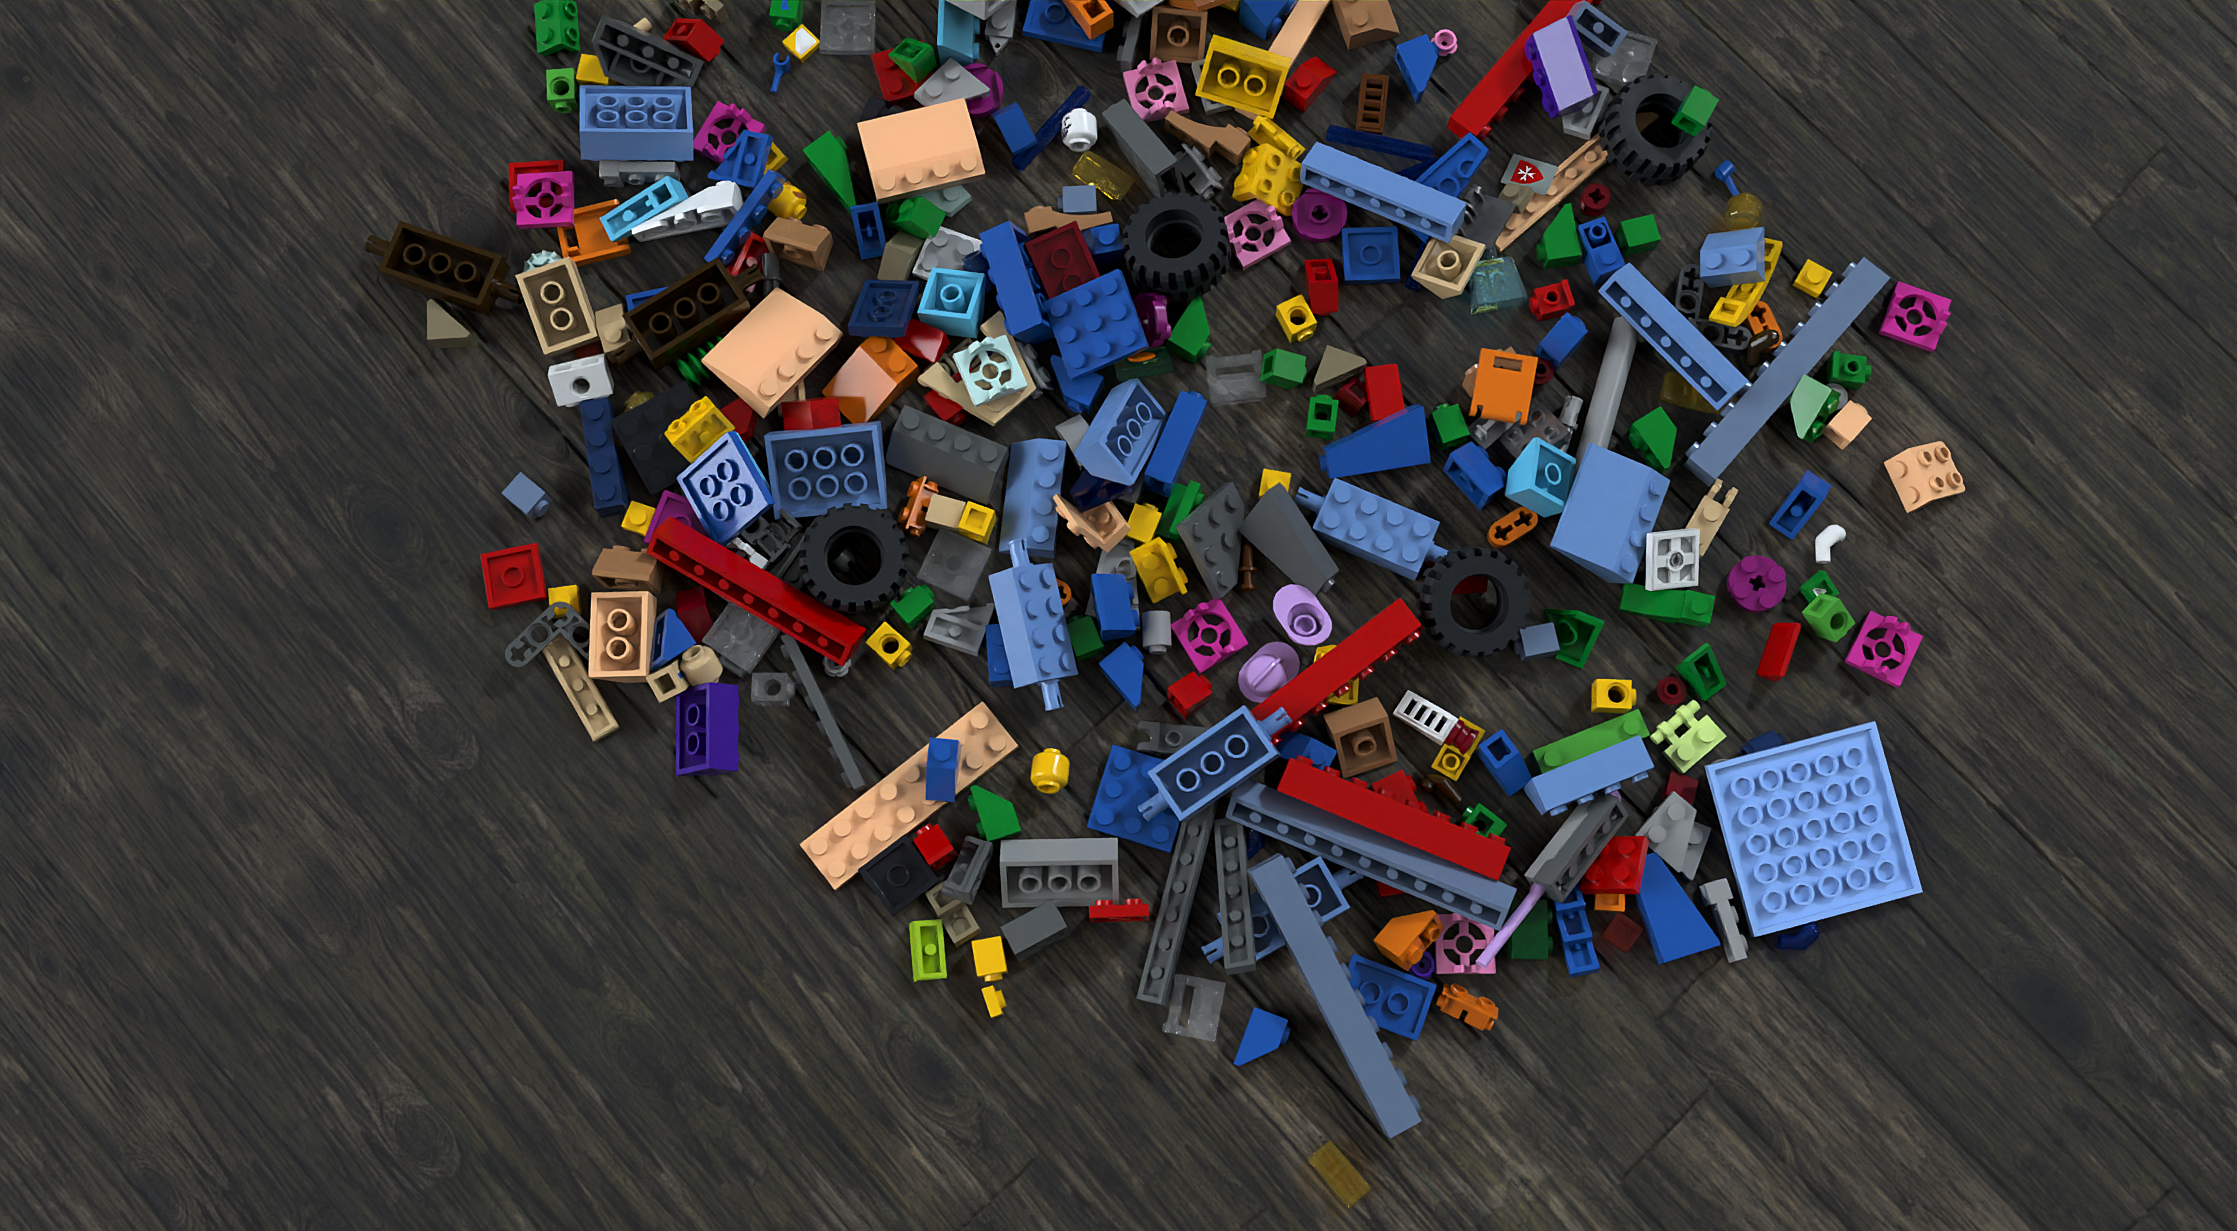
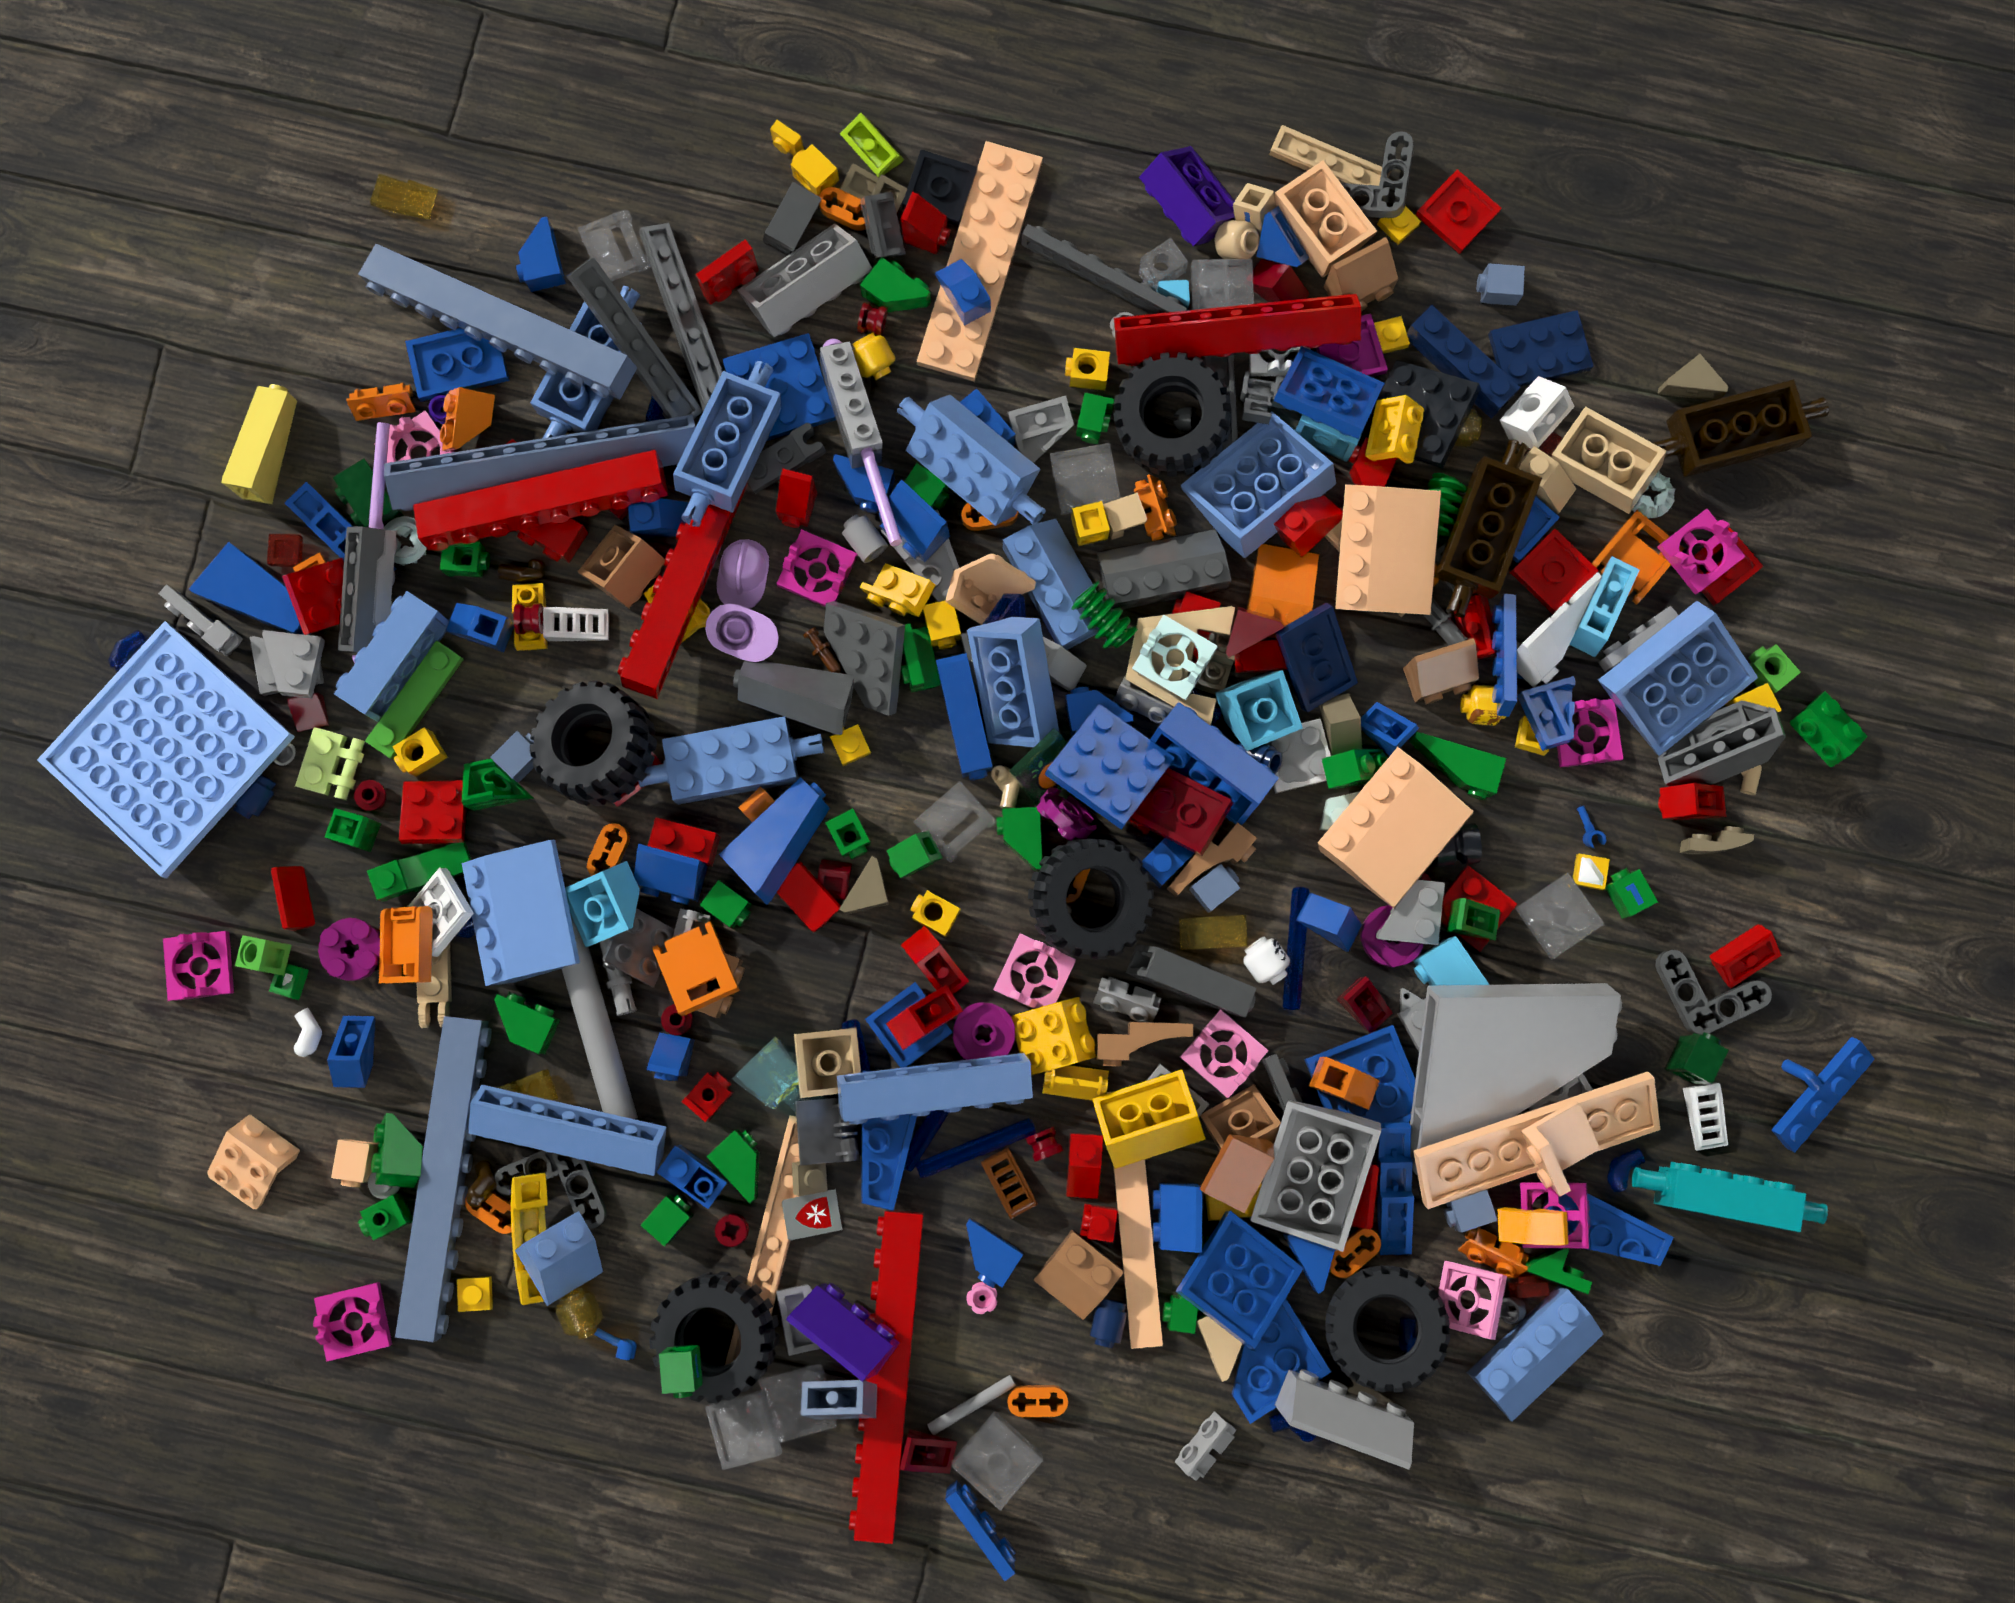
camera: 140 degrees right, 5 degrees up
none -> light yellow slope [221,384,297,504]
none -> orange container [379,906,433,984]
none -> light aqua gear [383,516,427,566]
none -> red plate [399,780,467,844]
none -> red brick [648,817,721,867]
none -> clear plate [705,1389,782,1470]
none -> orange plate [738,786,775,822]
none -> orange beam [819,187,866,231]
none -> light grey piece [820,339,902,546]
none -> dark red wheel [857,302,888,336]
none -> red slope [886,985,963,1050]
none -> tan arm [991,765,1020,809]
none -> dark red wheel [1025,1126,1063,1162]
none -> green piece [1071,581,1138,649]
none -> red brick [1080,1203,1118,1242]
none -> medium azure slope [1157,280,1190,311]
none -> dark red slope [1226,607,1284,658]
none -> dark red slope [1336,976,1393,1033]
none -> dark blue plate [1488,310,1594,387]
none -> red plate [1510,529,1599,614]

